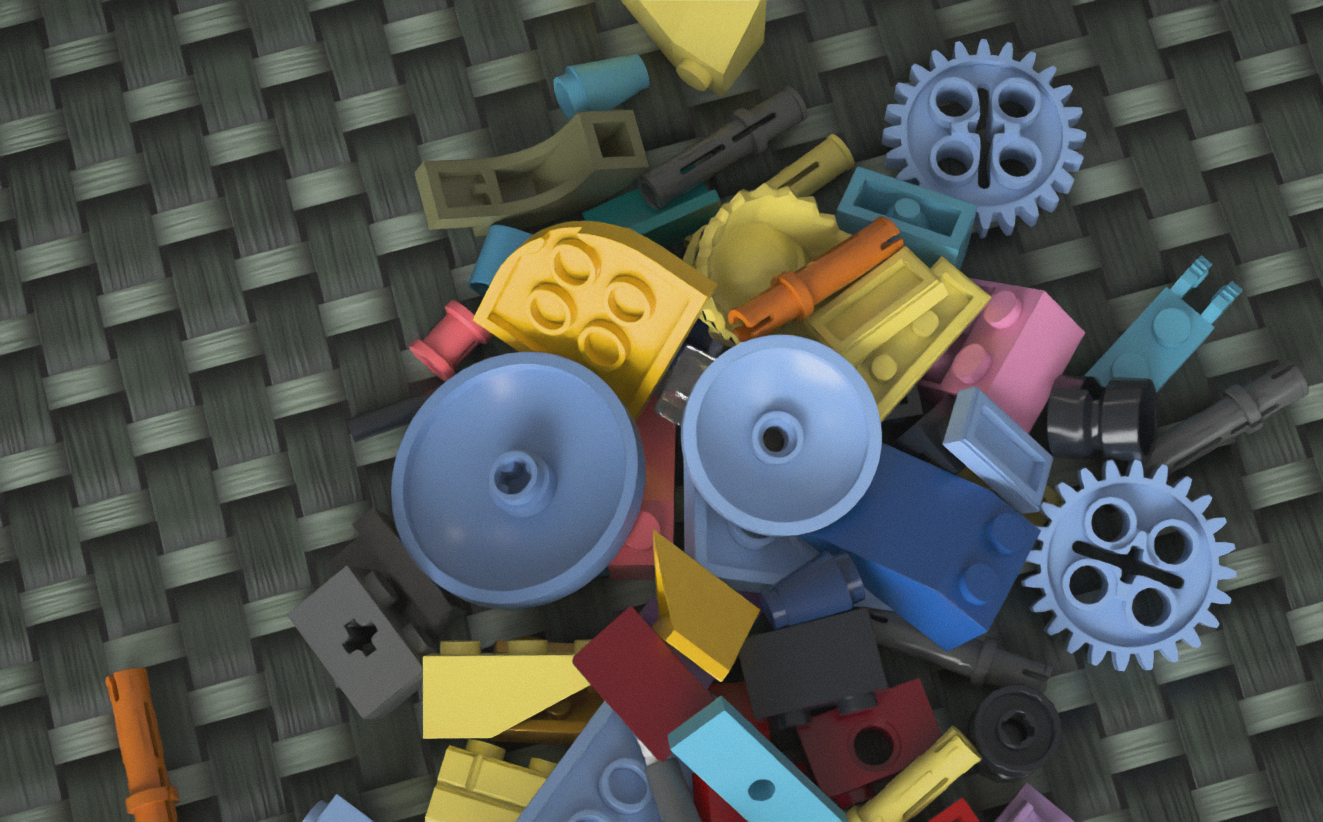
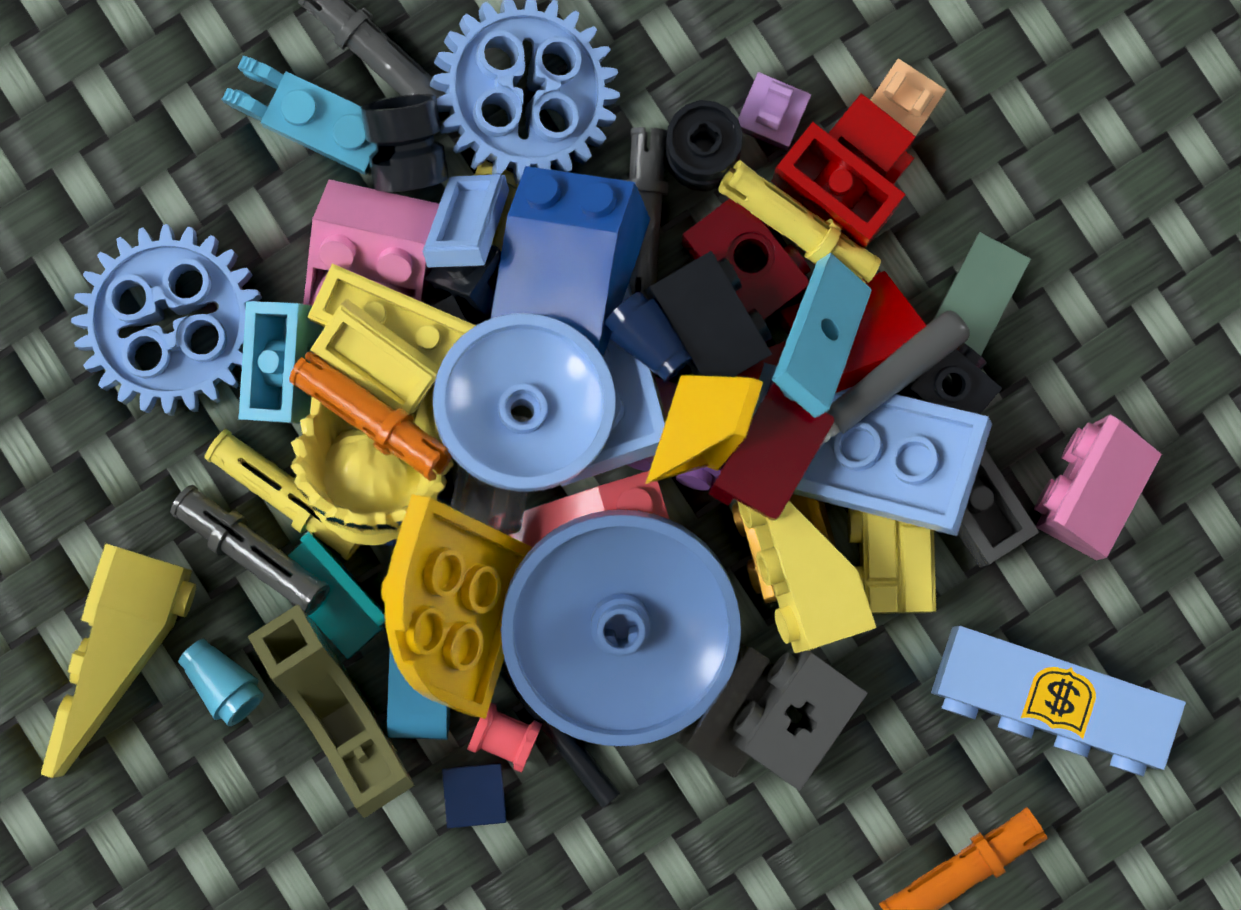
camera: 115 degrees left, 10 degrees up
none -> dark blue tile [442,763,507,828]

